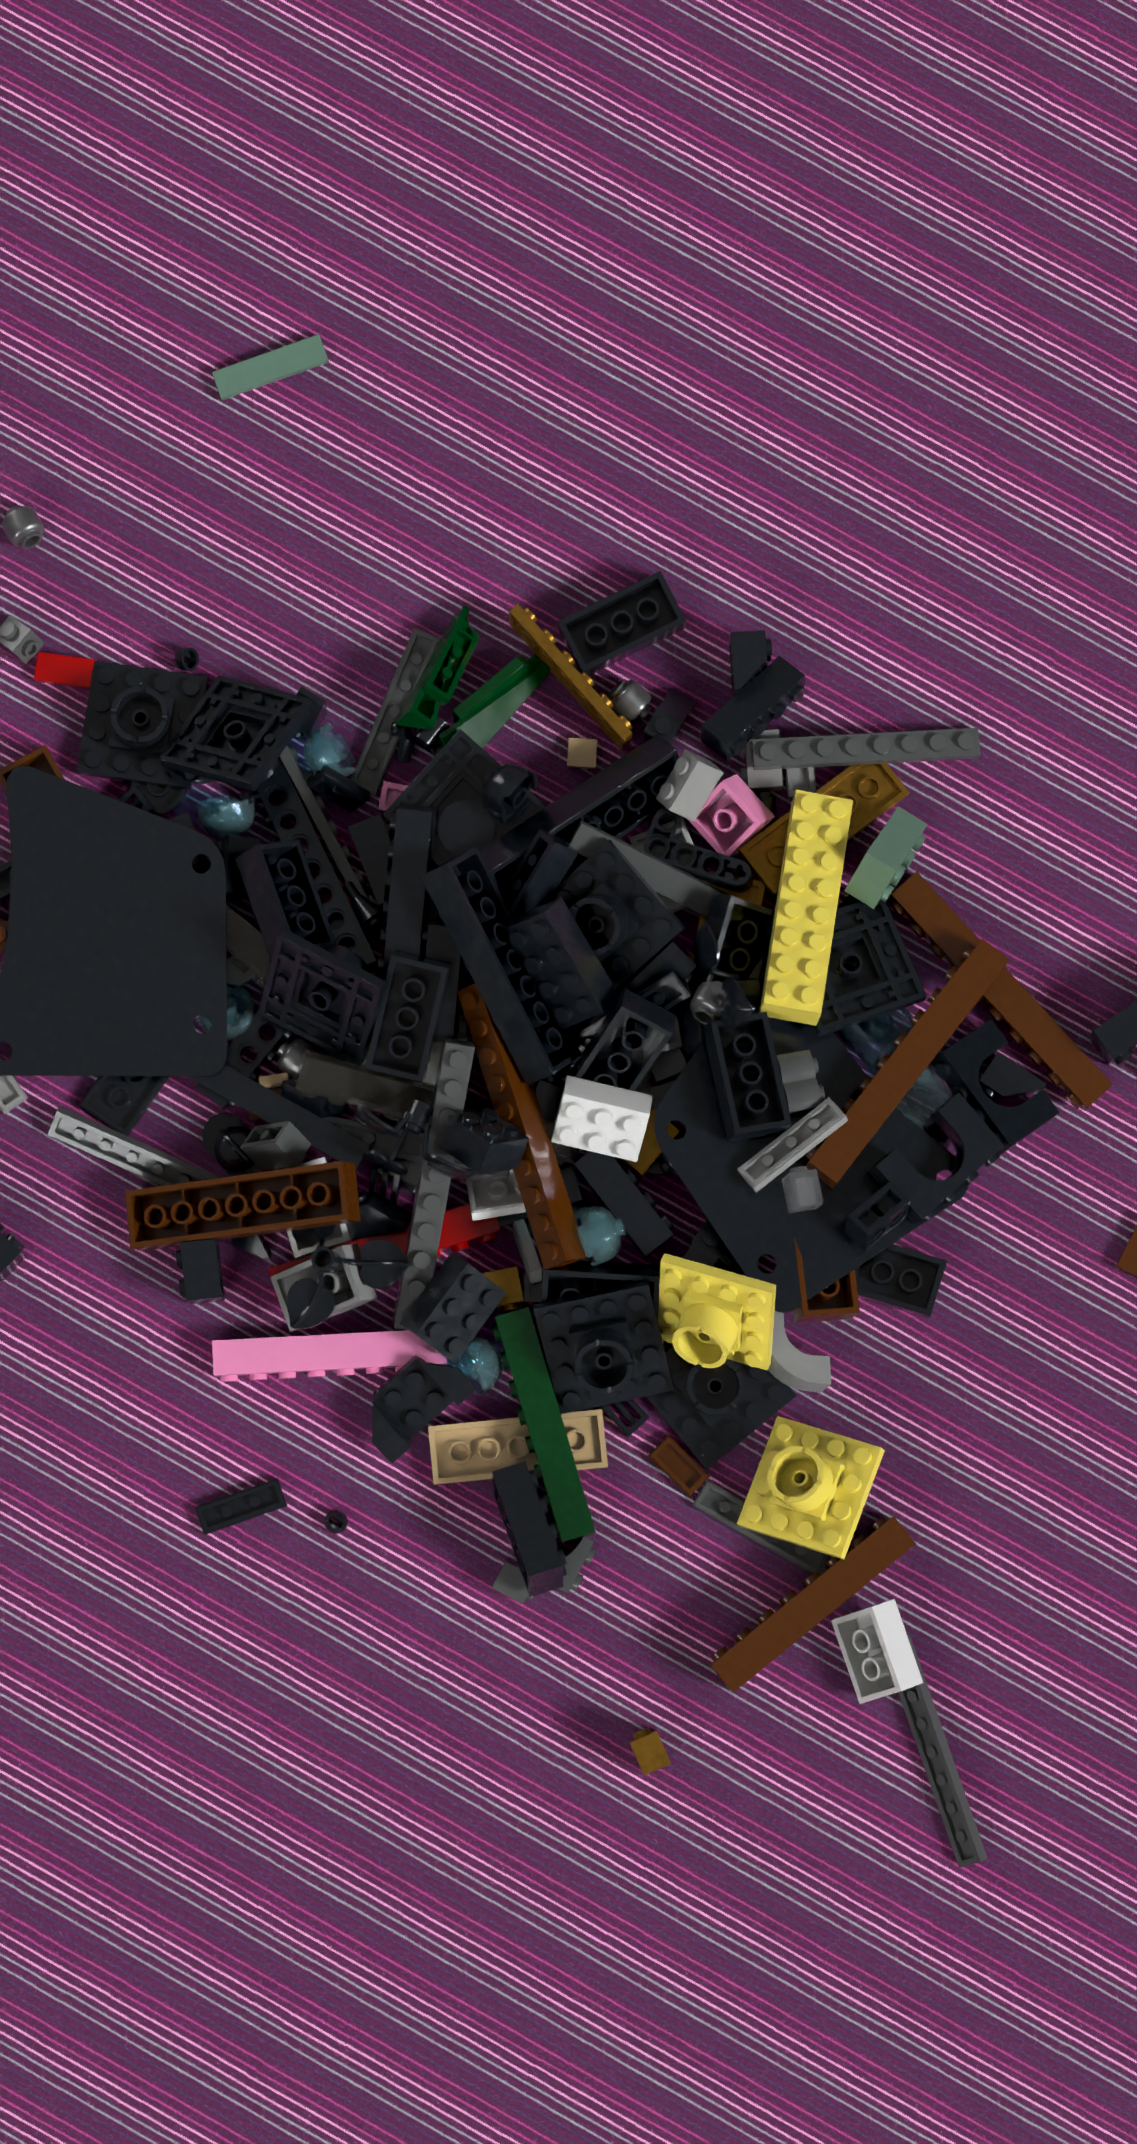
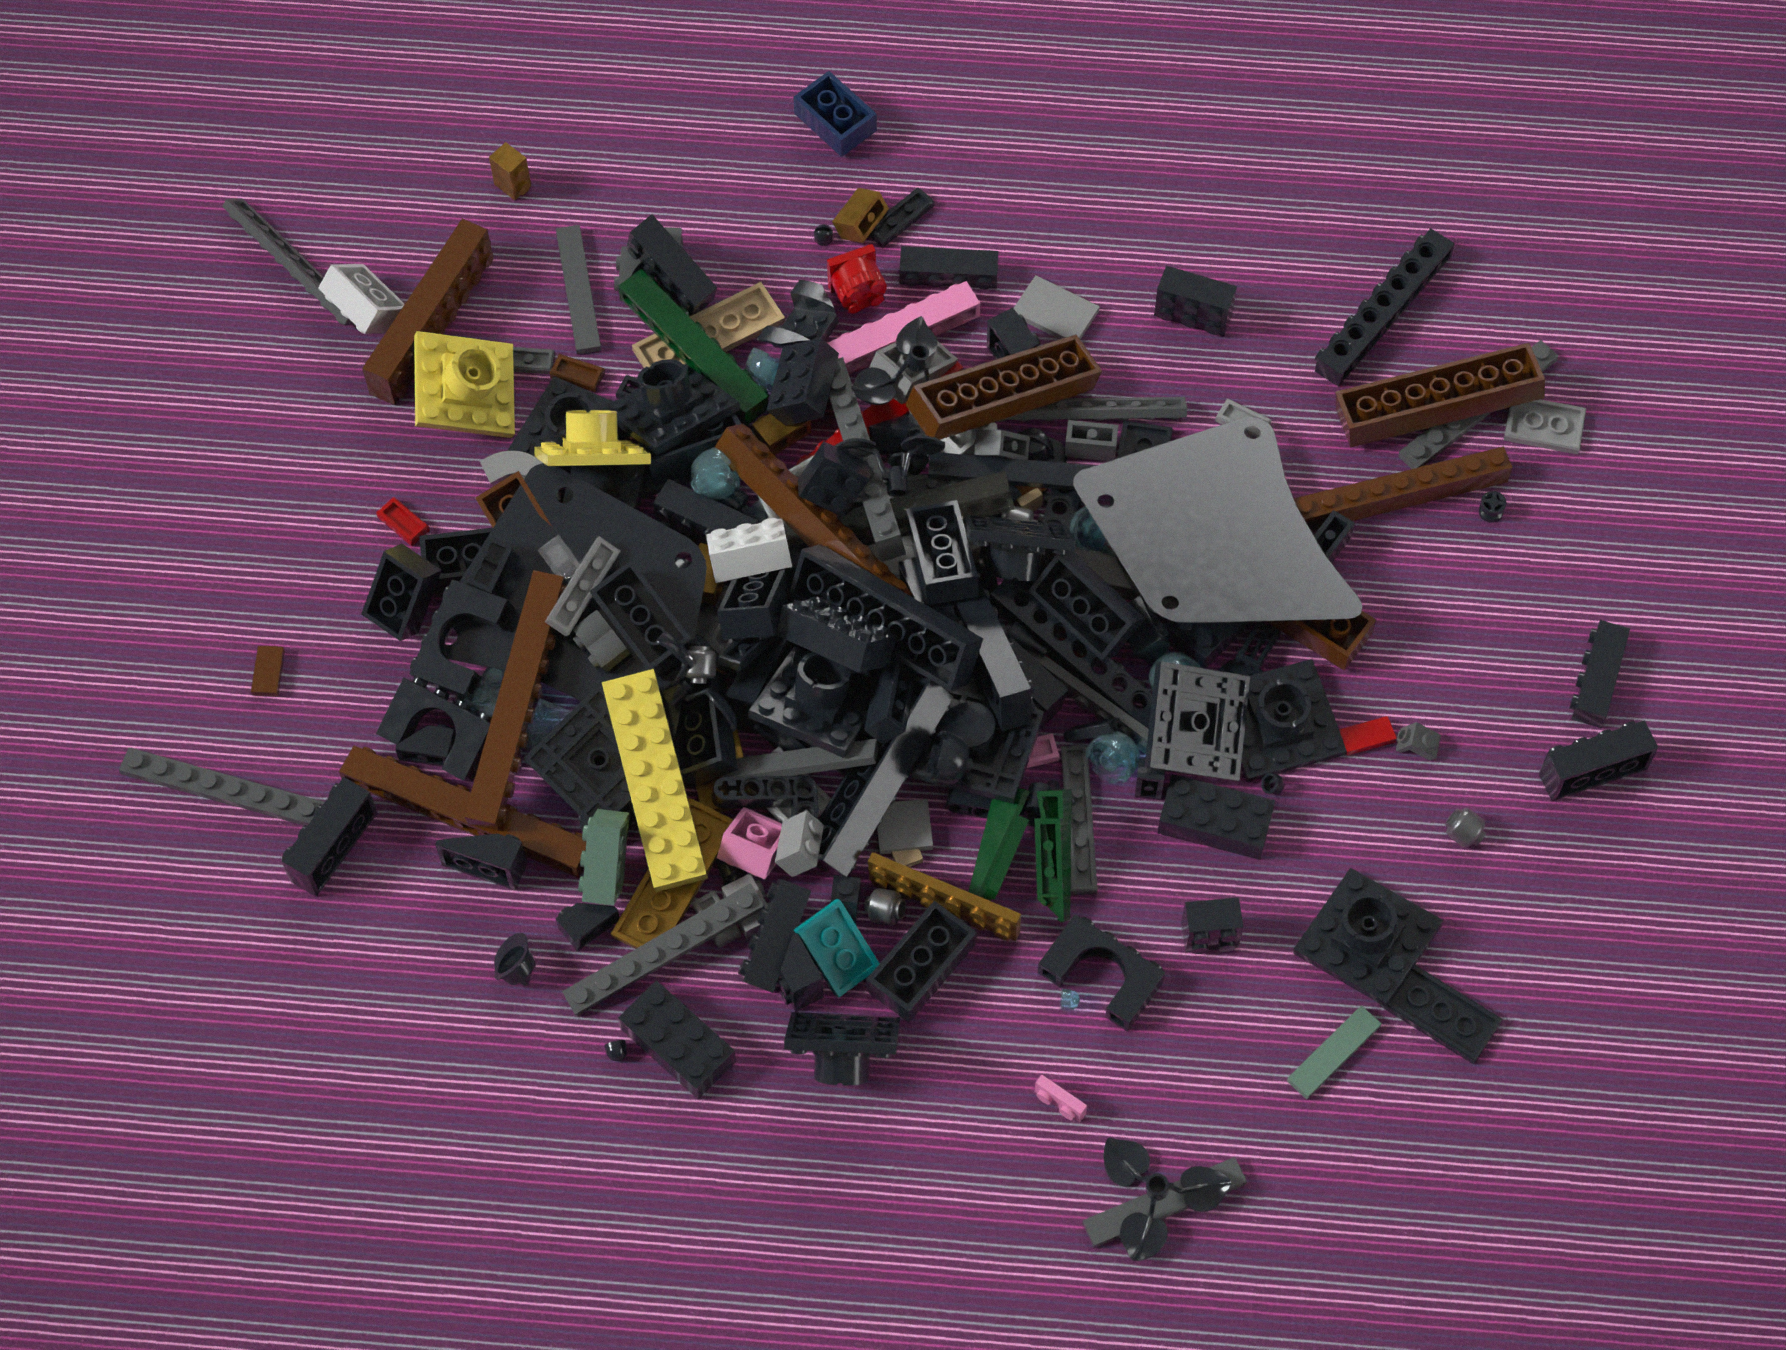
camera: 155 degrees right, 20 degrees down
none -> black brick [361,544,442,641]
none -> red tile [376,497,430,547]
none -> black slope [435,834,528,890]
none -> black piece [494,933,536,986]
none -> black slope [555,903,620,952]
none -> dark grey tile [556,225,601,354]
none -> black hinge [604,1040,627,1061]
none -> black brick [618,980,736,1099]
none -> black piece [784,1012,900,1086]
none -> dark blue brick [793,71,877,157]
none -> teal plate [794,899,880,997]
none -> red piece [827,244,887,314]
none -> pearl gold brick [832,188,889,243]
none -> light grey tile [877,799,933,855]
none -> black brick [899,246,999,290]
none -> light grey tile [1014,275,1100,339]
none -> bright pink plate [1035,1075,1087,1123]
none -> black arch [1038,914,1165,1032]
none -> clear light blue hinge [1060,989,1080,1011]
none -> dark grey brick [1065,420,1118,461]
none -> dark grey tile [1082,1157,1247,1248]
none -> black plant [1103,1138,1231,1261]
none -> black brick [1157,774,1275,860]
none -> black brick [1181,897,1244,954]
none -> black piece [1293,868,1443,1007]
none -> black tile [1380,965,1503,1065]

